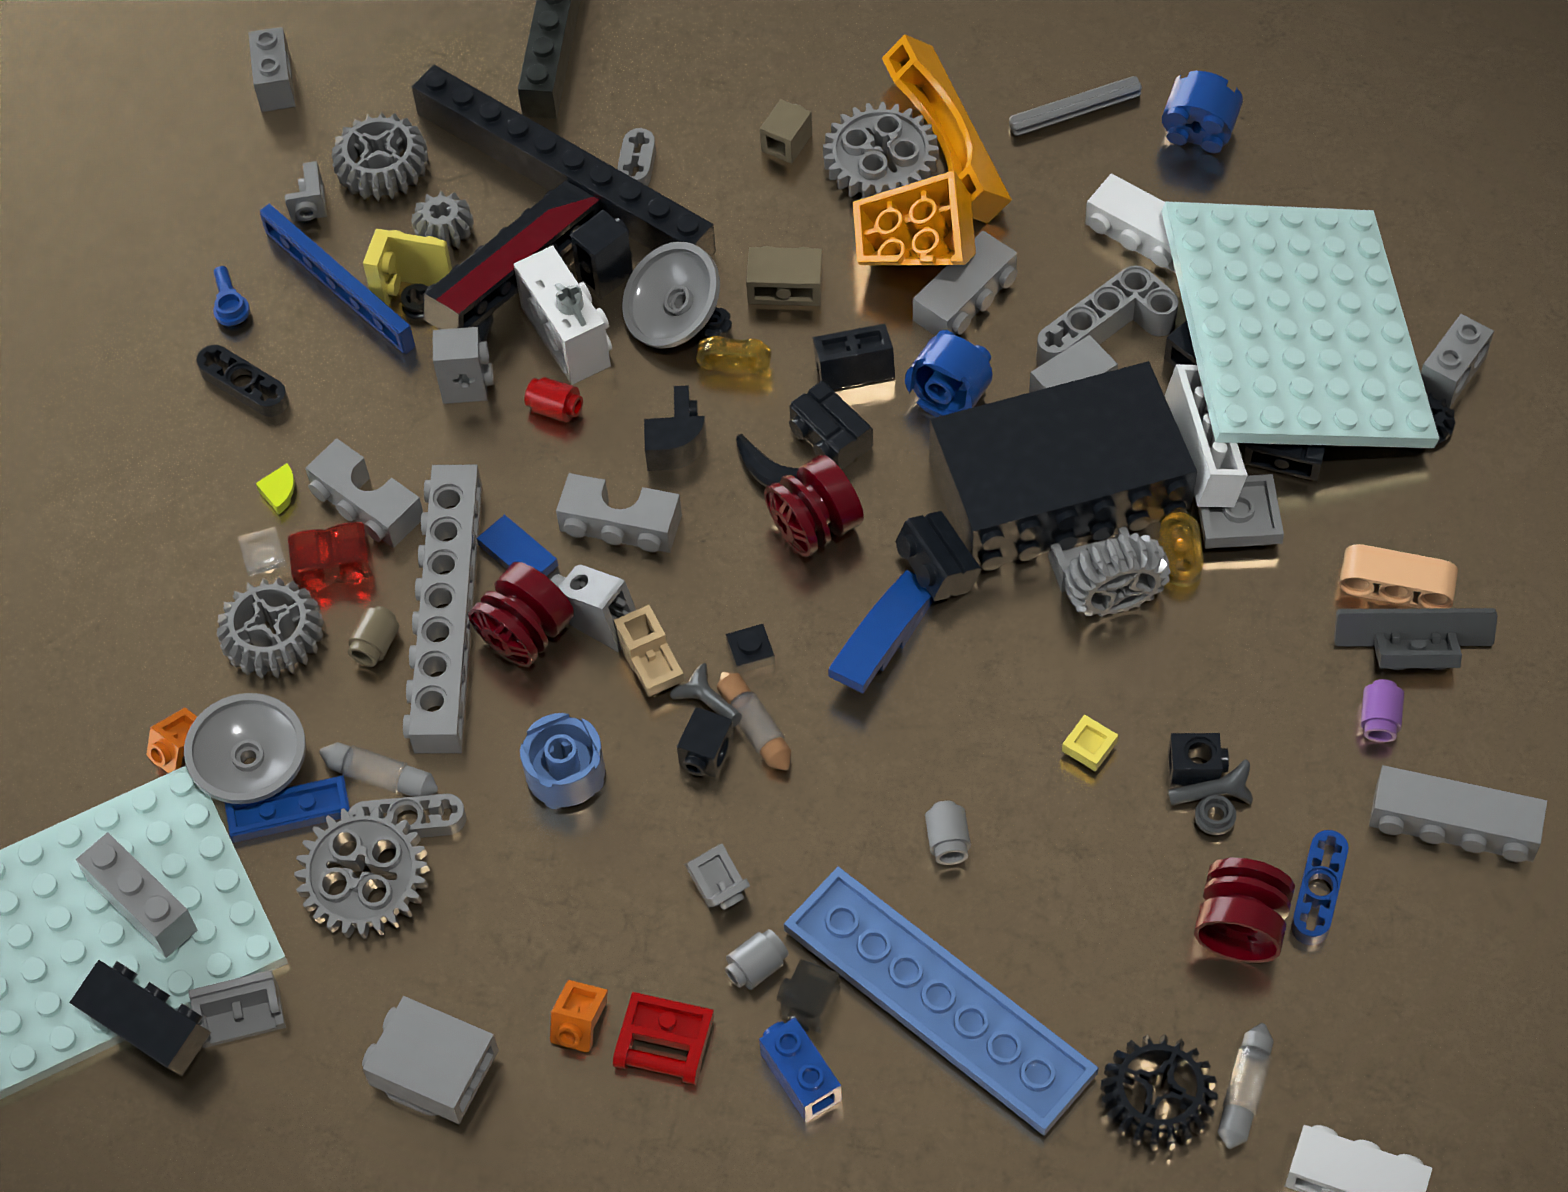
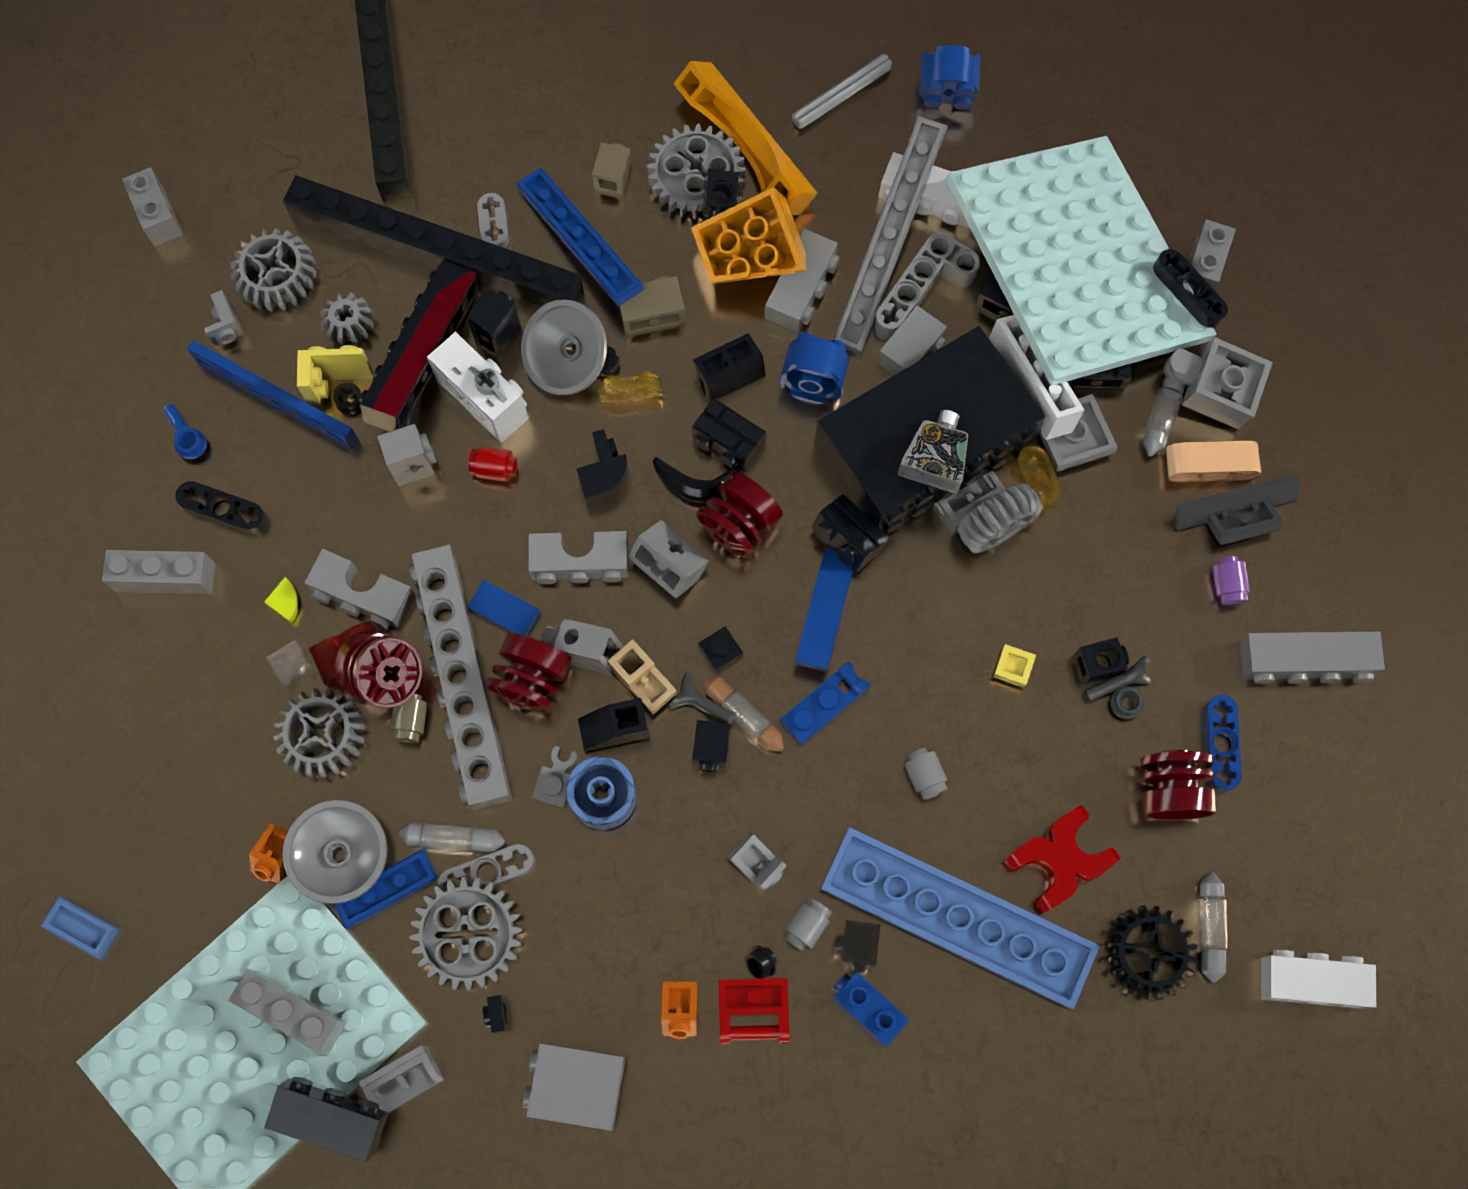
camera: 20 degrees left, 15 degrees up
none -> light grey brick [102,550,215,594]
none -> dark red wheel [334,630,423,708]
none -> black plate [482,995,510,1034]
none -> blue tile [516,167,644,307]
none -> light grey plate [531,746,578,809]
none -> black slope [578,698,649,752]
none -> light grey brick [628,520,710,598]
none -> black brick [702,169,739,218]
none -> black plate [745,945,777,979]
none -> blue plate [779,661,871,746]
none -> light grey tile [833,116,947,355]
none -> torso [898,410,968,494]
none -> red piece [1004,806,1121,914]
none -> clear piece [1143,376,1186,456]
none -> black beam [1153,249,1228,328]
none -> light grey brick [1164,337,1273,430]

